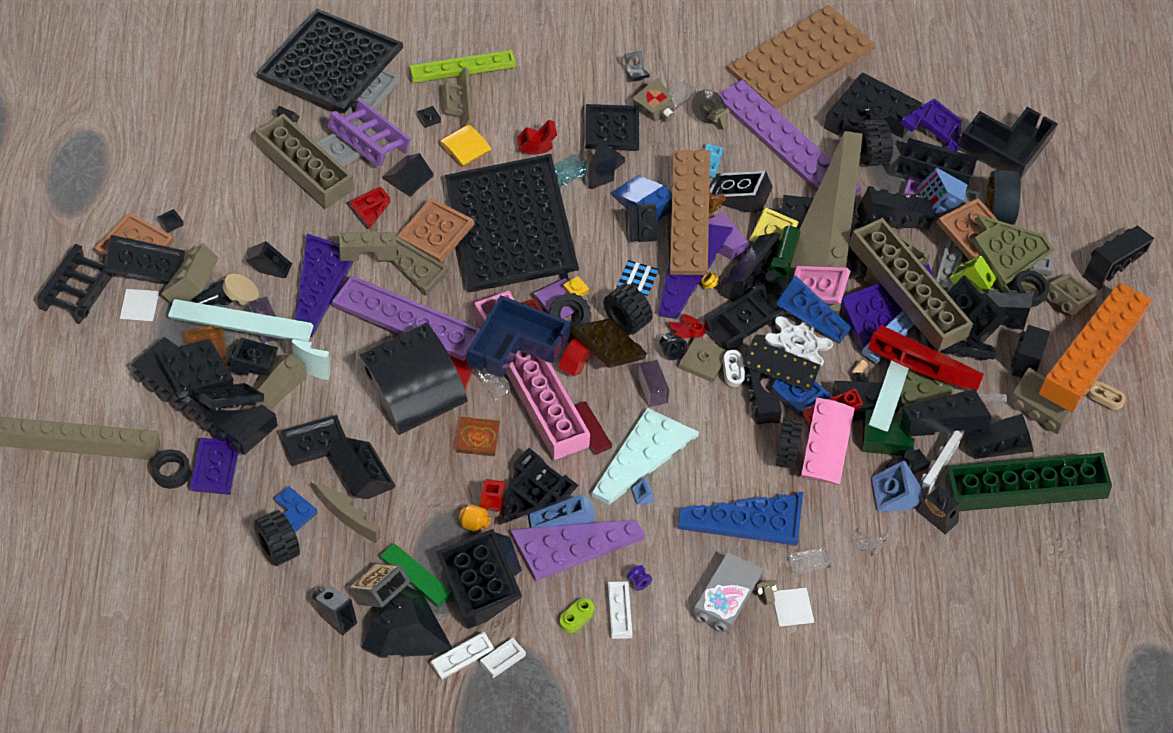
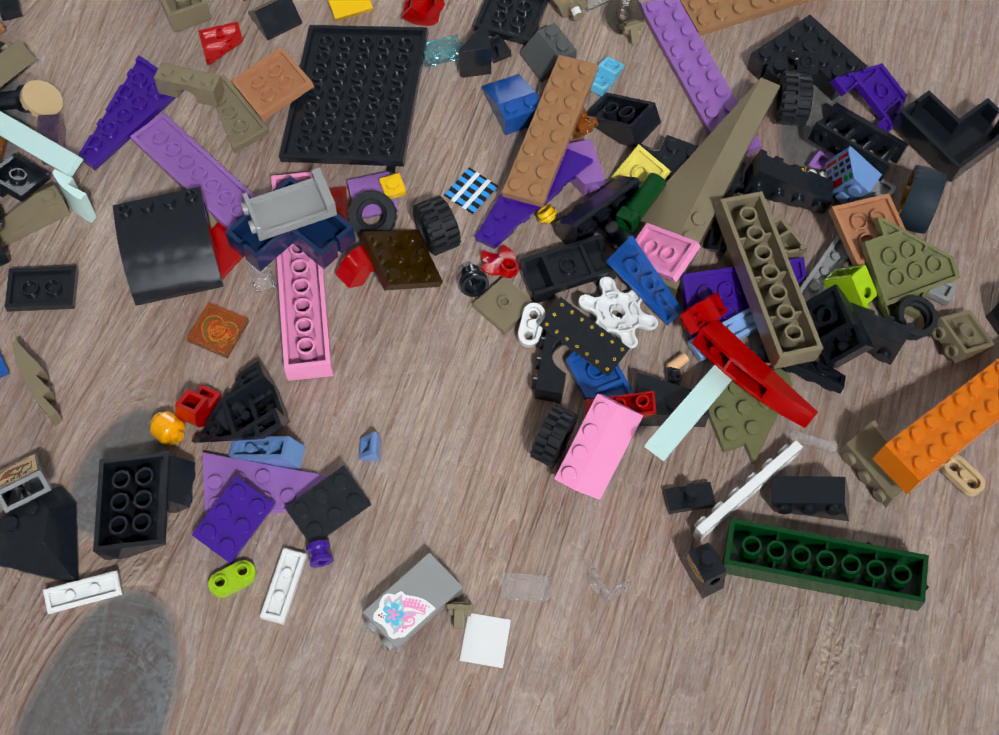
camera: 20 degrees right, 10 degrees up
black slope [246,241,293,279] -> none
black slope [329,437,396,499] -> none
green tile [380,543,452,608] -> none
white tile [480,638,526,678] -> none
dark red tile [574,401,612,455] -> none
light aqua wing [592,408,699,505] -> none
black plate [629,203,657,242] -> none
clear purple brick [638,360,669,407] -> none
blue wing [678,492,803,546] -> none
dark green brick [862,409,915,456] -> none
medium blue slope [872,461,923,512] -> none
black wedge [901,389,991,436] -> none
black brick [1010,325,1050,378] -> none
none -> dark purple plate [192,476,276,564]
none -> light grey panel [240,167,337,241]
none -> black plate [284,466,372,543]
none -> dark grey slope [520,23,577,82]
none -> red brick [680,292,728,335]

